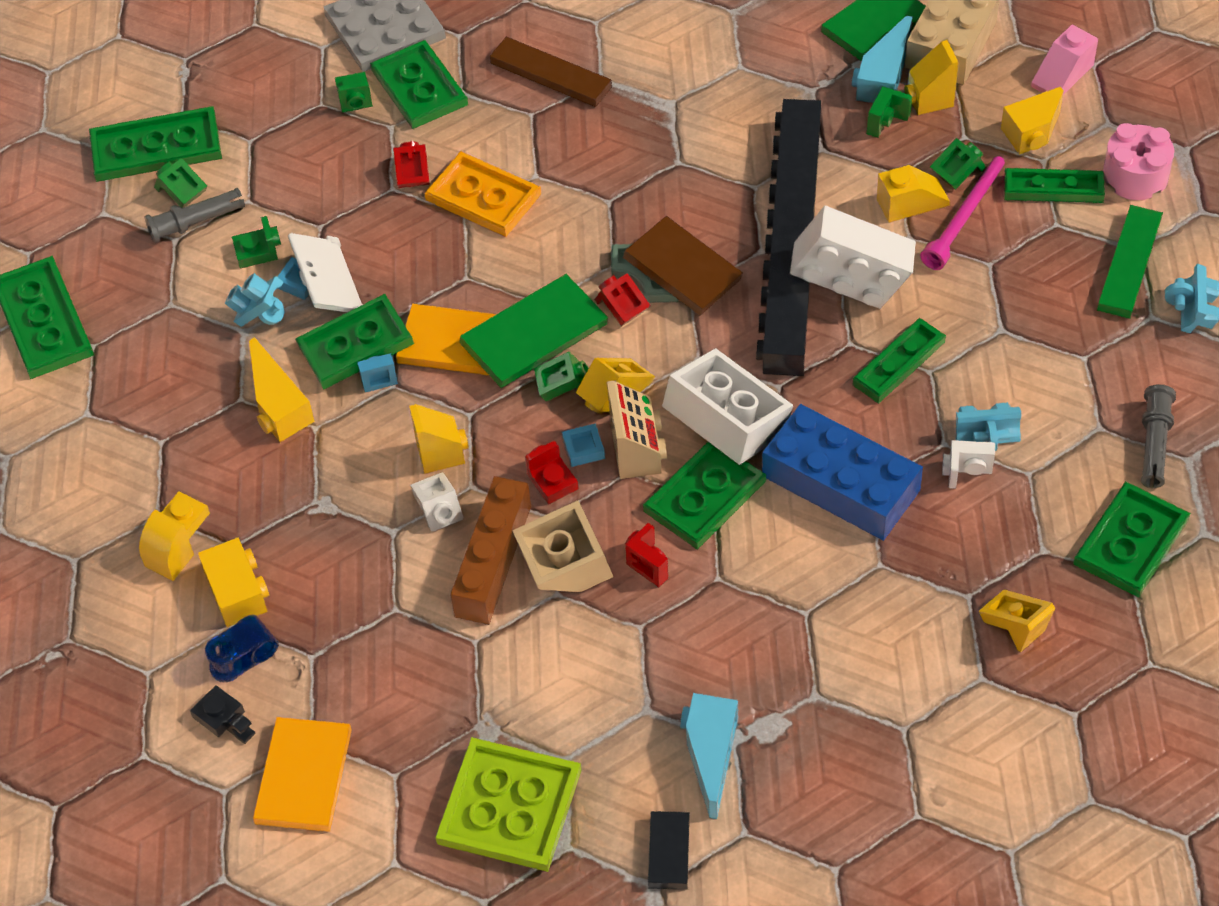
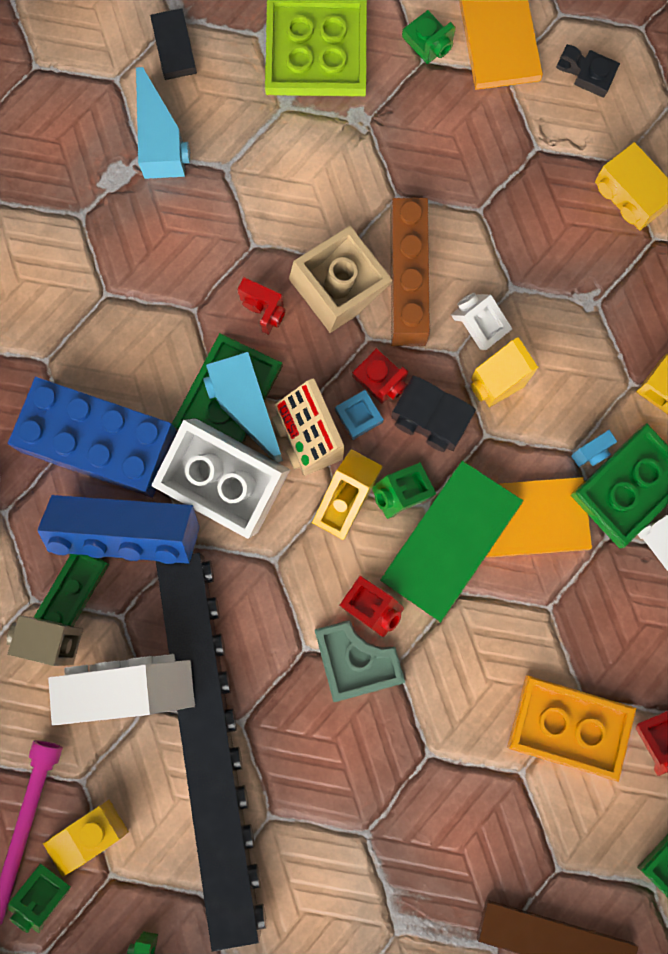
camera: 160 degrees right, 25 degrees up
clear blue piece [205,615,279,682] -> none
reddish brown tile [623,216,743,316] -> none
none -> dark tan brick [7,615,83,666]
none -> blue brick [37,495,200,564]
none -> medium azure slope [203,352,283,462]
none -> black brick [391,375,476,452]
none -> green bracket [402,10,456,64]

